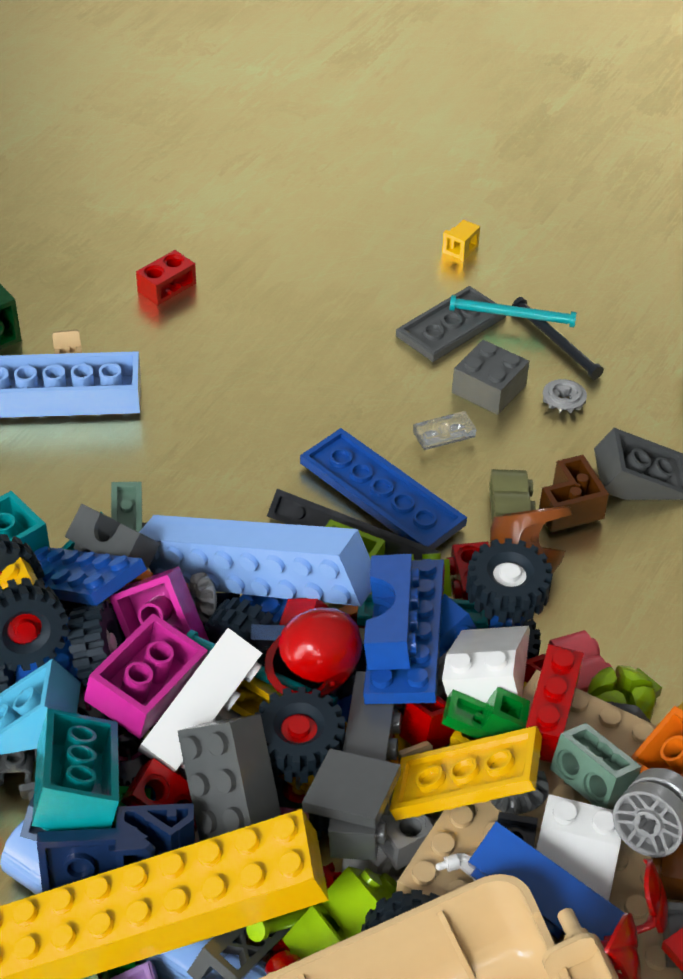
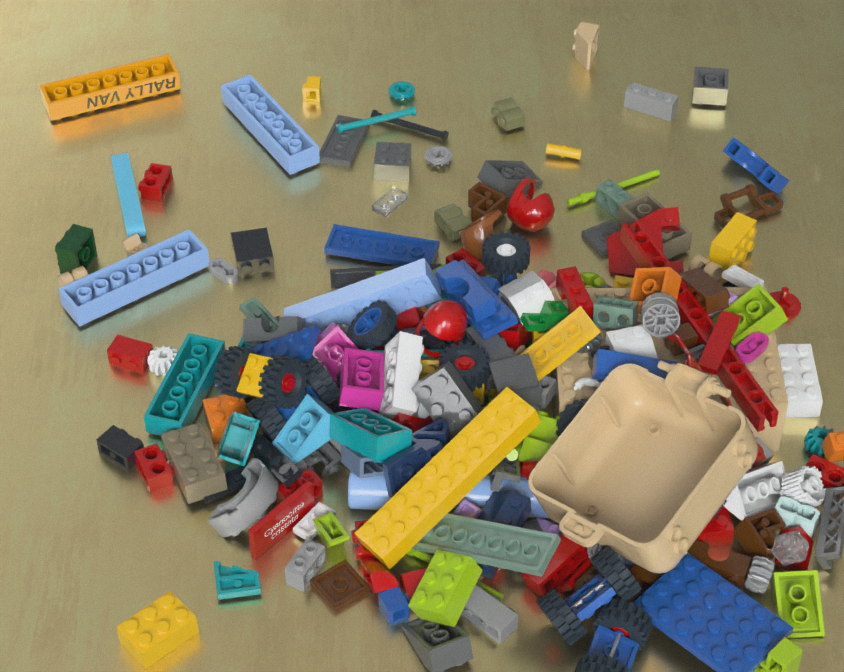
camera: 30 degrees left, 0 degrees up
none -> light orange brick [40,54,181,121]
none -> medium azure beam [111,152,146,237]
none -> light grey beam [209,258,239,284]
none -> light blue brick [221,75,320,175]
none -> black brick [231,227,274,275]
none -> black wheel [347,301,398,350]
none -> teal gear [389,81,415,101]
none -> red piece [507,178,555,232]

